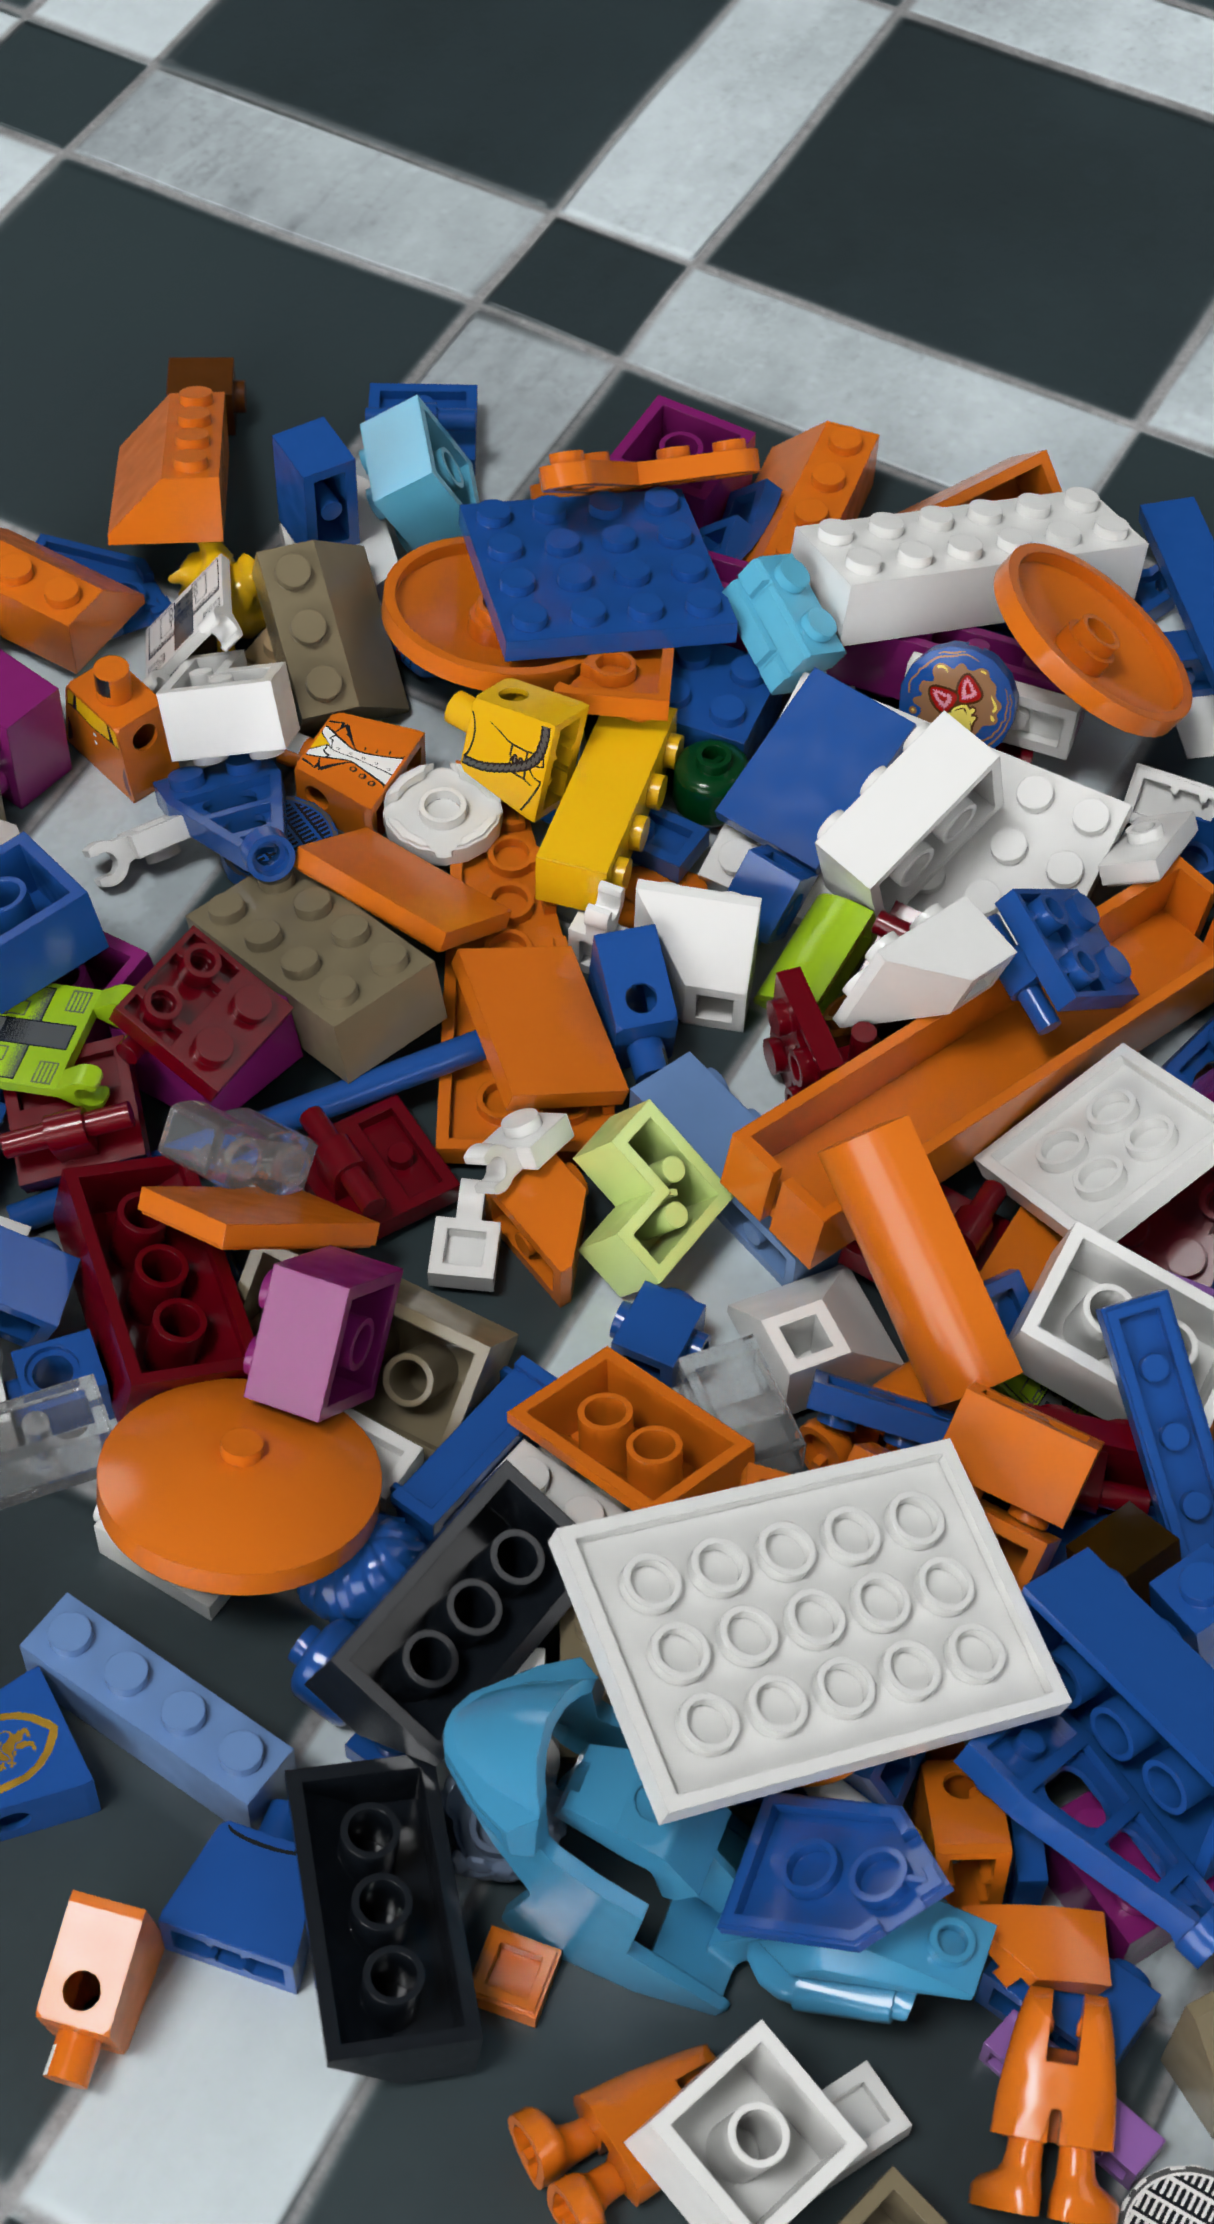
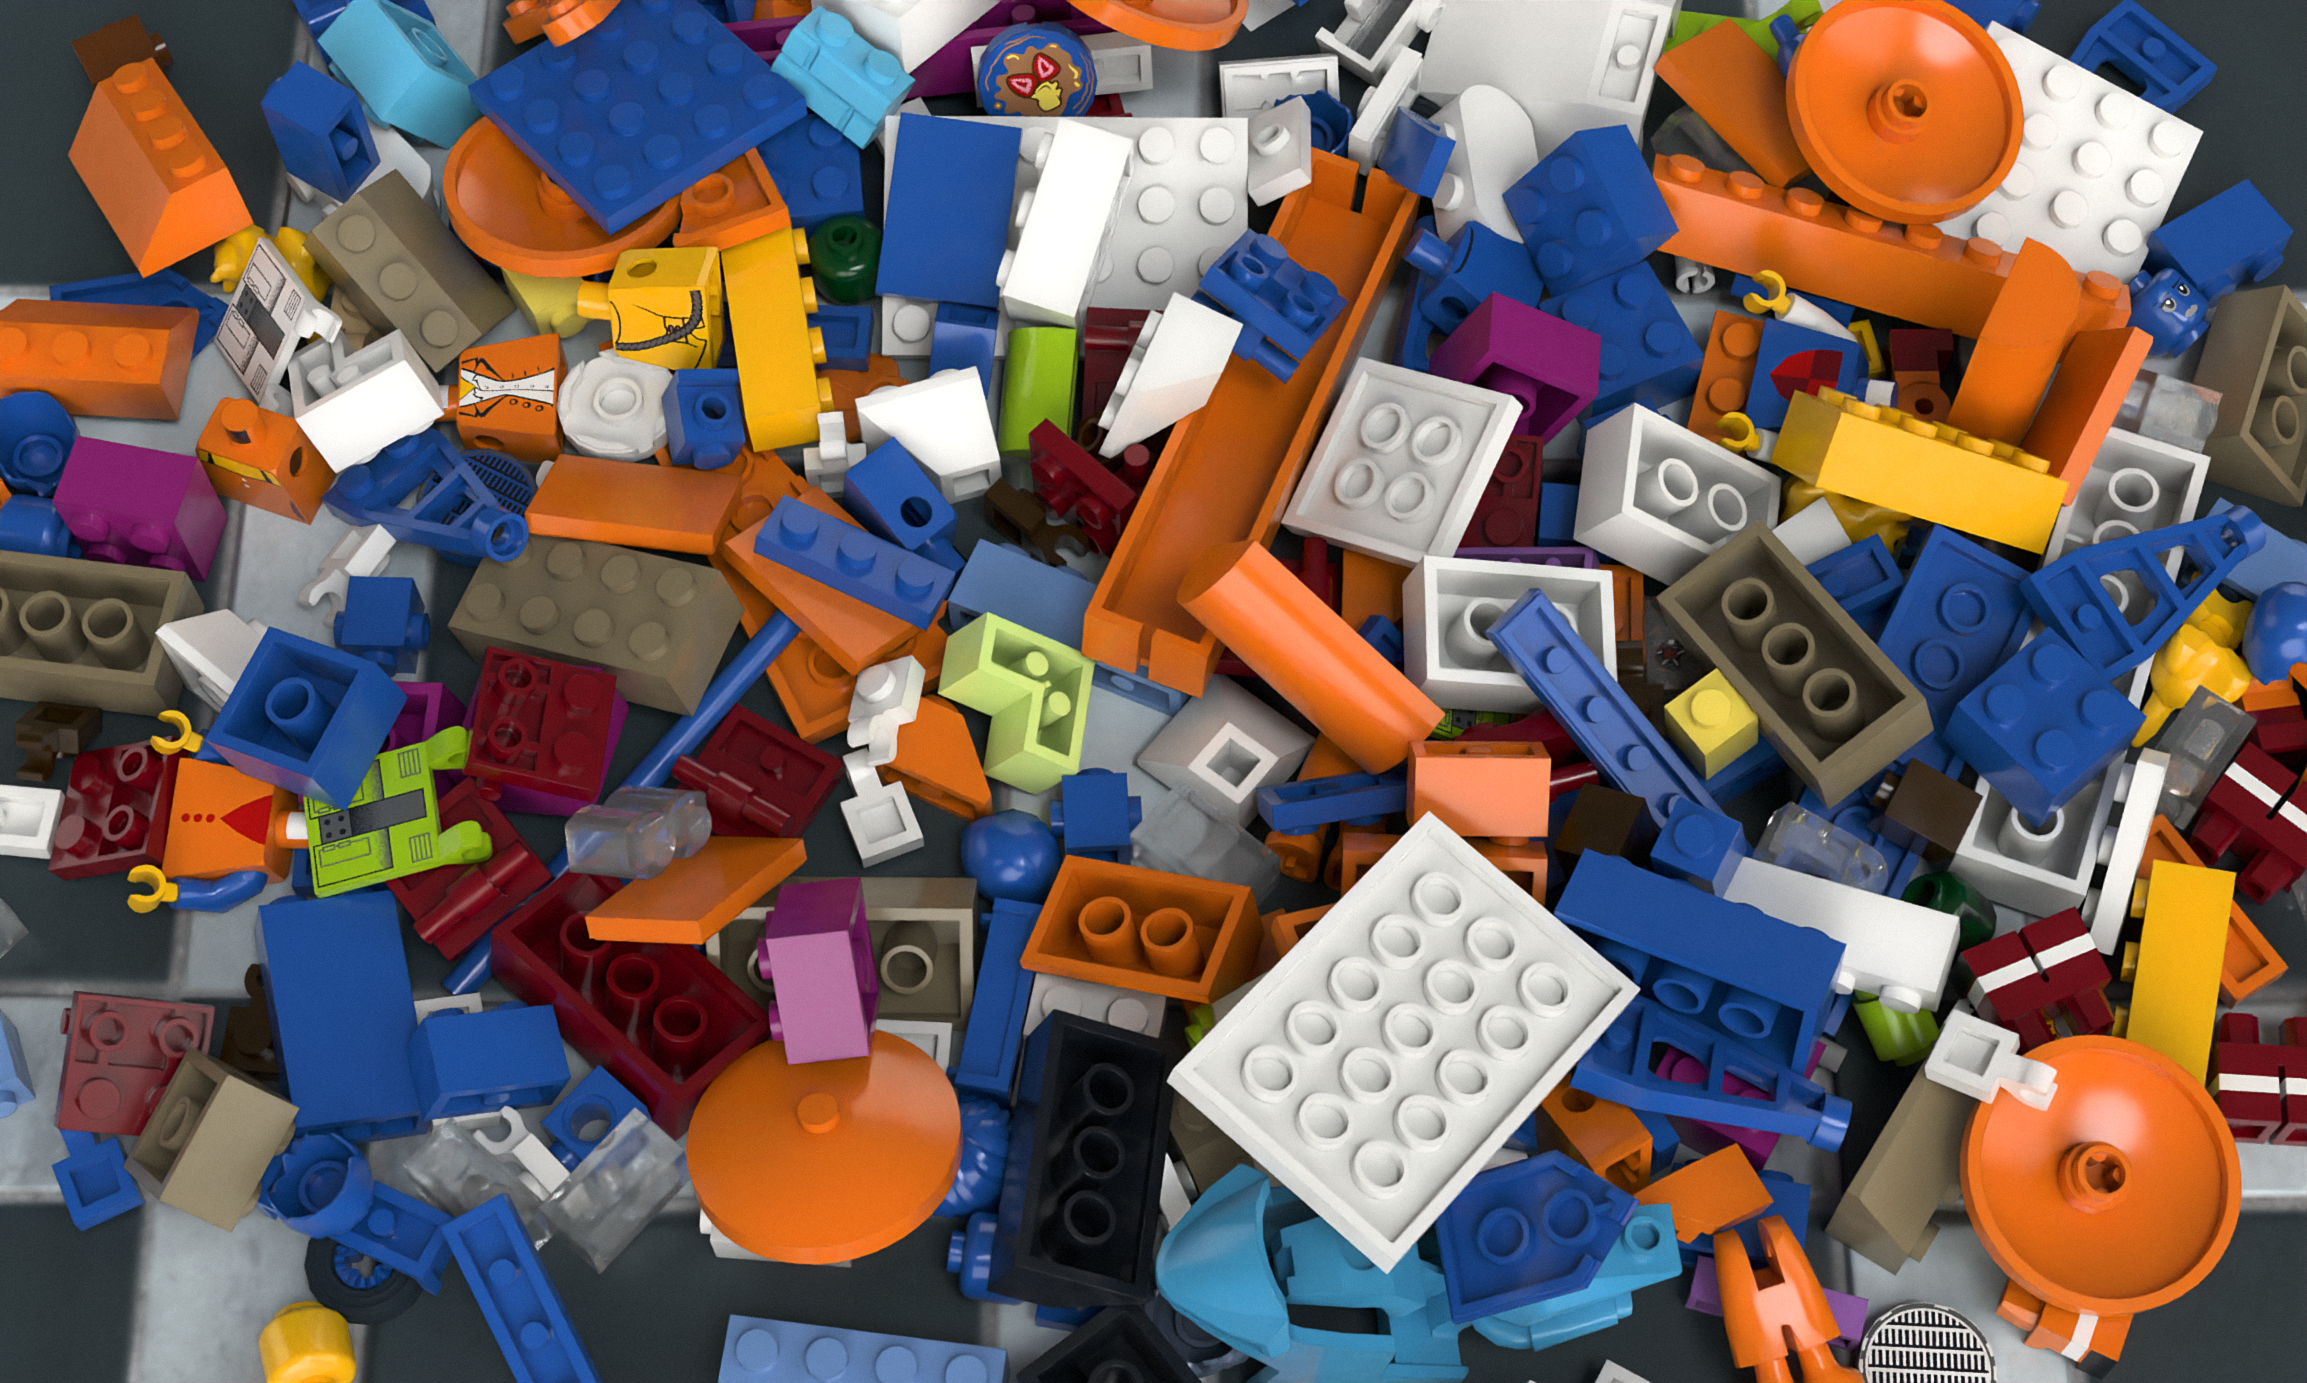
camera: 25 degrees left, 10 degrees up
none -> blue brick [334,576,431,678]
none -> light yellow brick [501,267,595,338]
none -> blue brick [661,368,746,470]
none -> blue plate [753,494,956,630]
none -> blue hair [960,808,1063,905]
none -> dark brown plate [984,477,1089,568]

